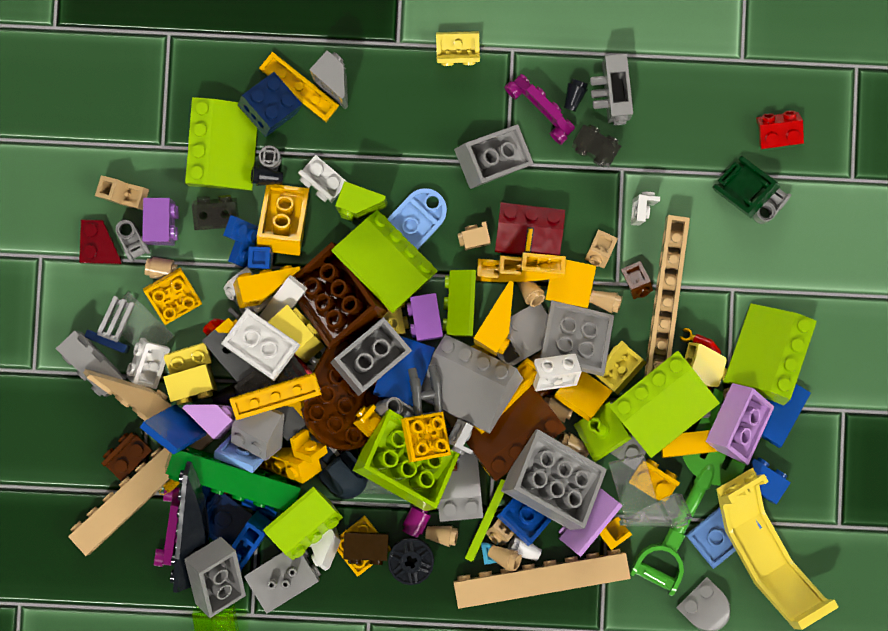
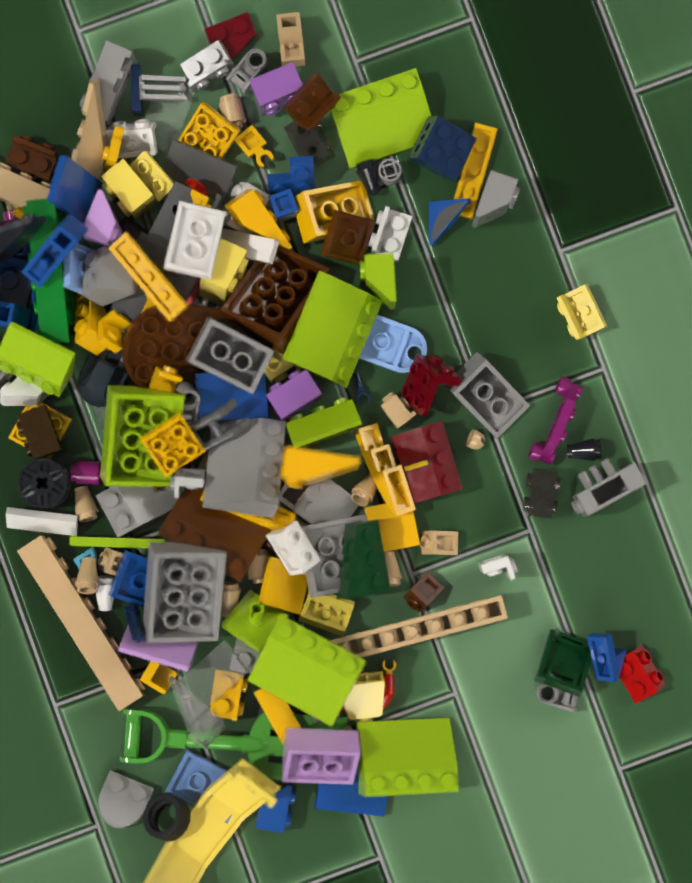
camera: 70 degrees right, 0 degrees up
none -> white tile [6,507,78,536]
none -> blue slope [22,213,89,287]
none -> yellow plate [101,125,124,170]
none -> dark blue axle [125,603,146,643]
none -> black tyre [143,793,190,842]
none -> dark grey piece [163,139,238,201]
none -> bracket [180,40,234,90]
none -> yellow plate [234,125,274,169]
none -> reddish brown bracket [283,73,341,130]
none -> reddish brown tile [320,209,376,265]
none -> dark green wedge [336,520,391,600]
none -> dark blue hand [354,372,370,405]
none -> dark red bracket [401,354,461,416]
none -> tile [429,198,471,246]
none -> tan hinge [466,429,485,450]
none -> blue slope [587,633,626,682]

